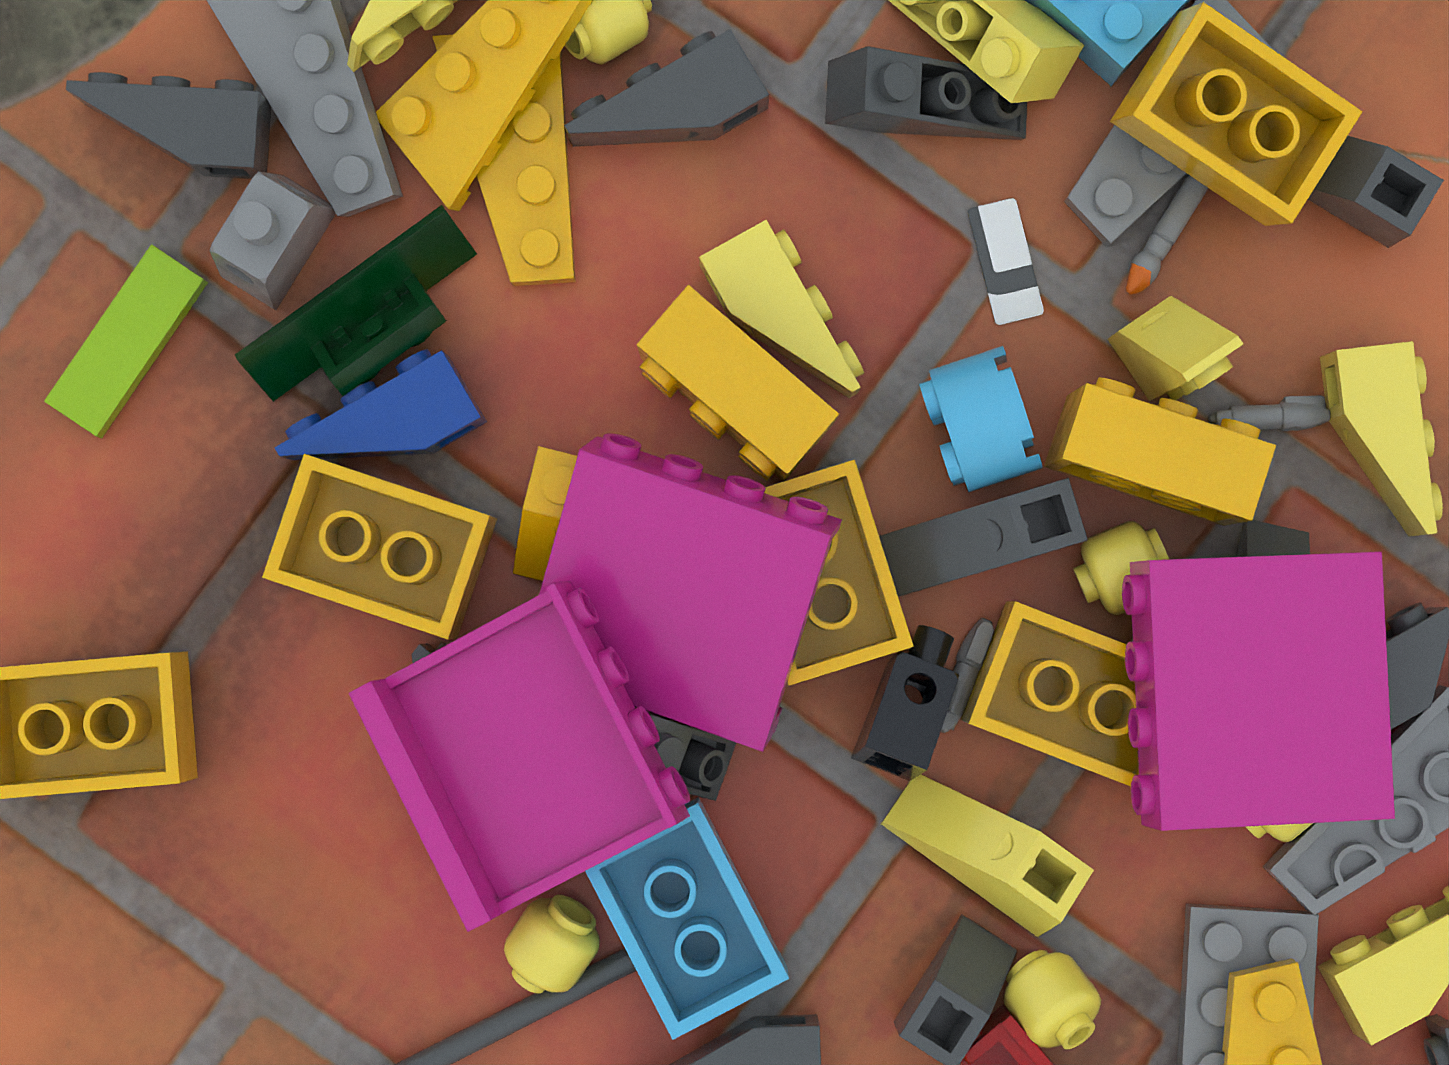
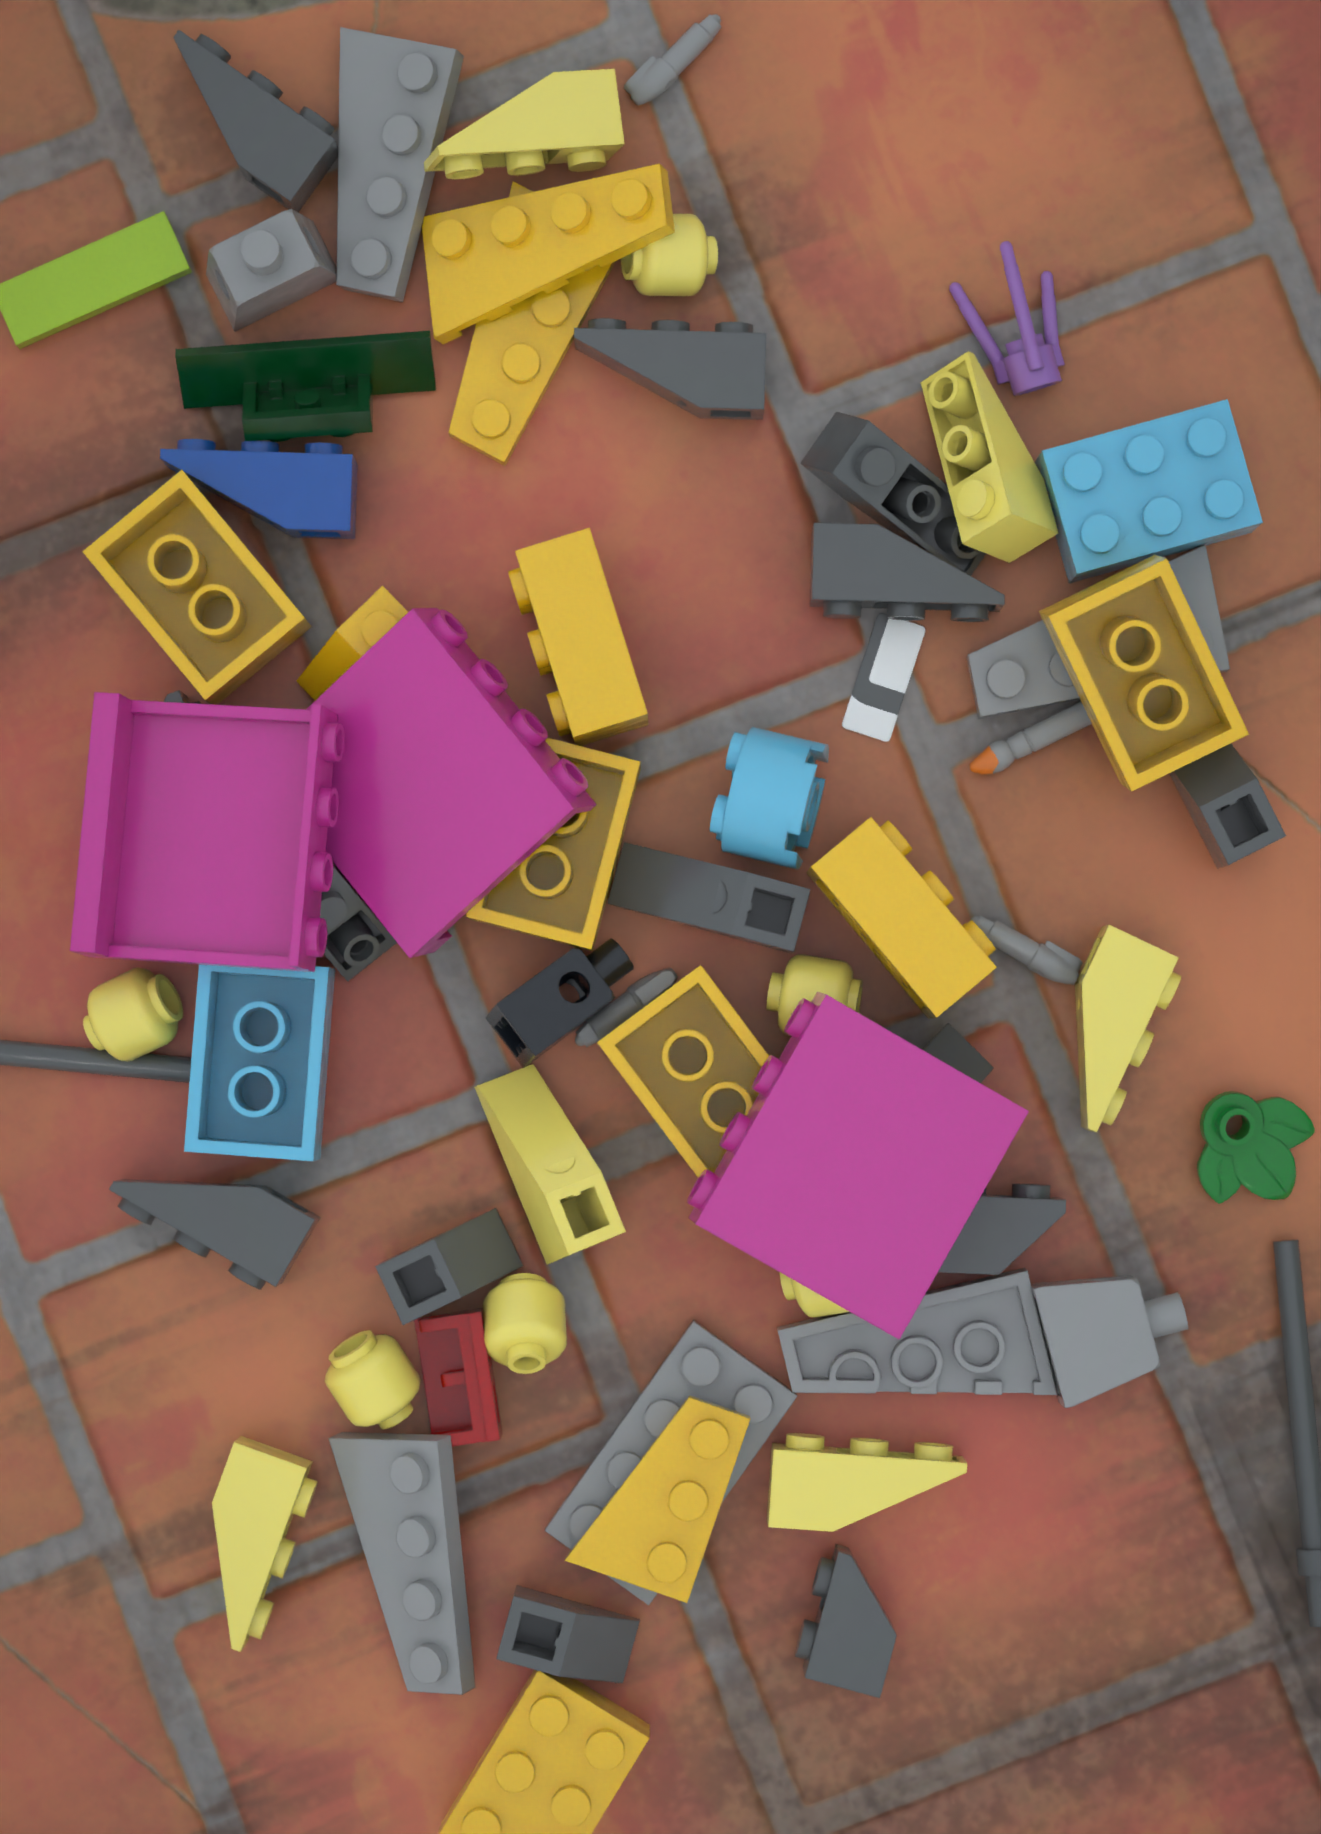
camera: 35 degrees right, 0 degrees up
light yellow slope [699,220,864,398] -> none
light yellow slope [1107,296,1243,401] -> none
none -> dark grey slope [810,523,1005,622]

